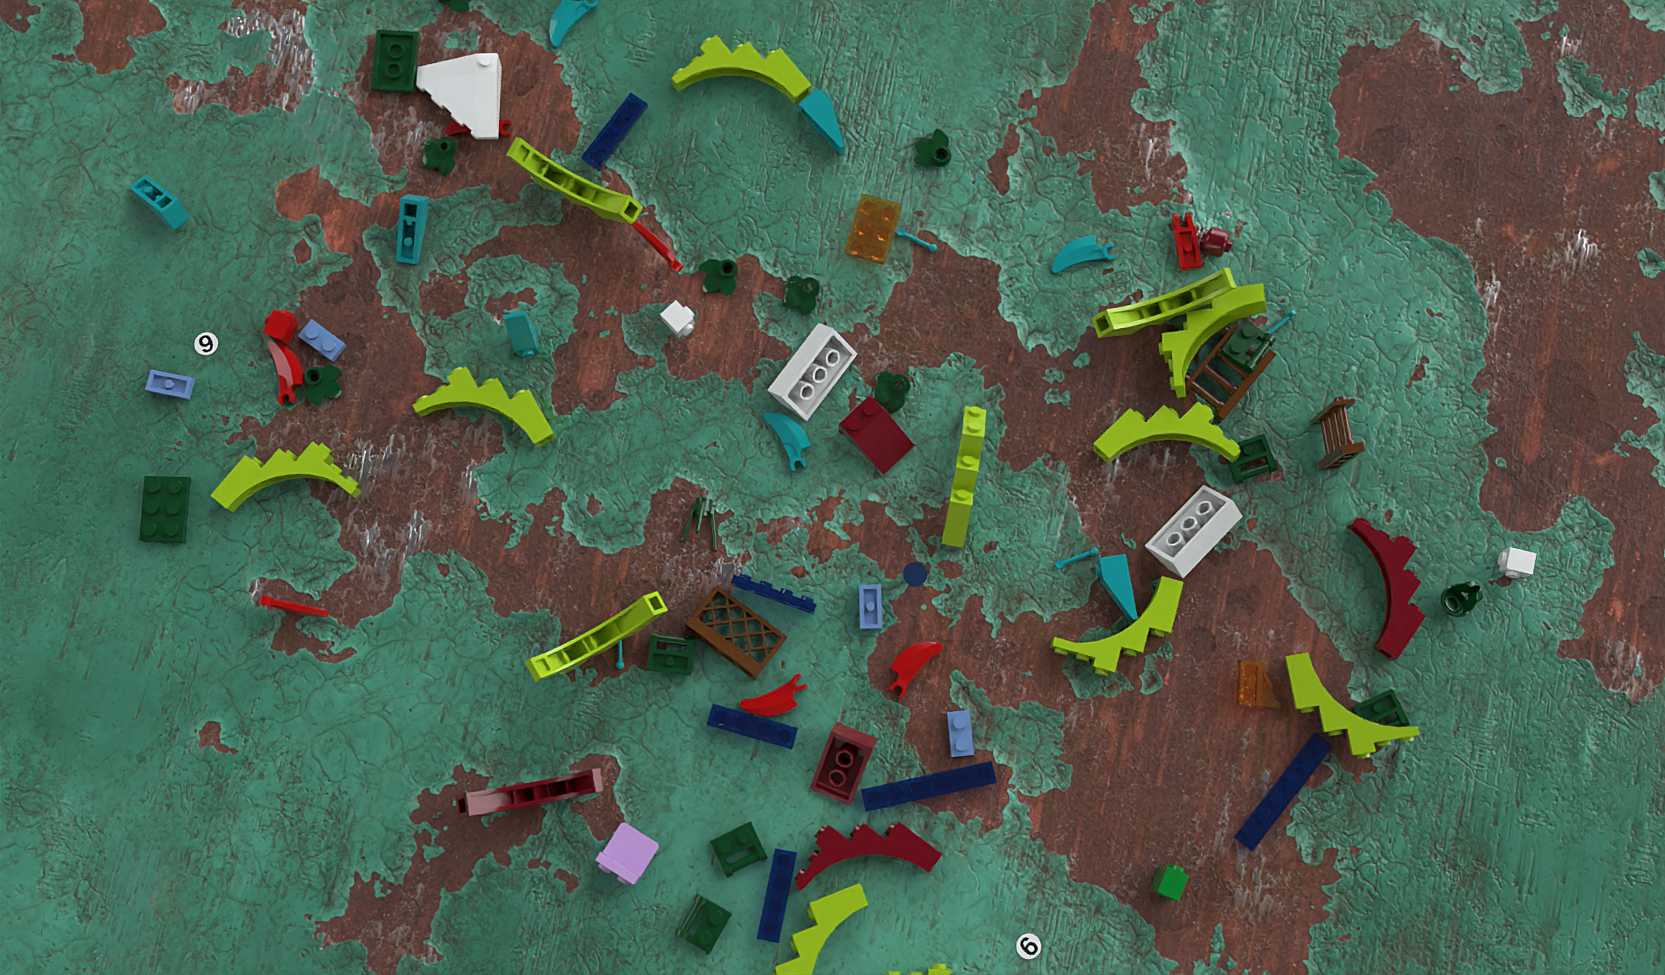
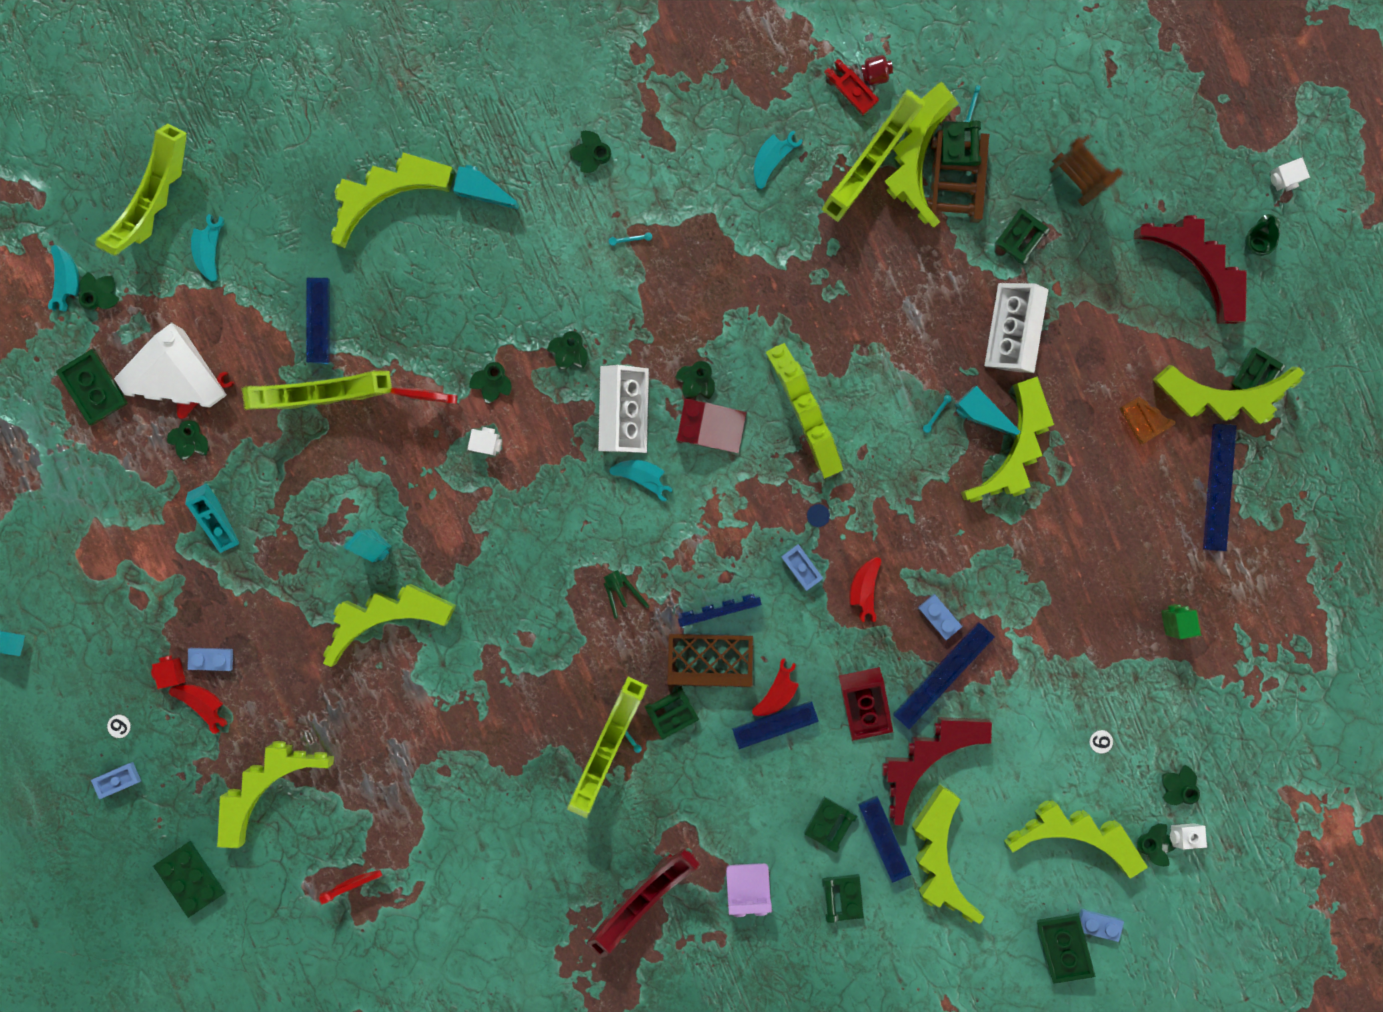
camera: 35 degrees left, 10 degrees up
dark green plate [304,365,342,406] -> none
clear orange plate [844,193,902,265] -> none
lime arch [1093,402,1241,464] -> none

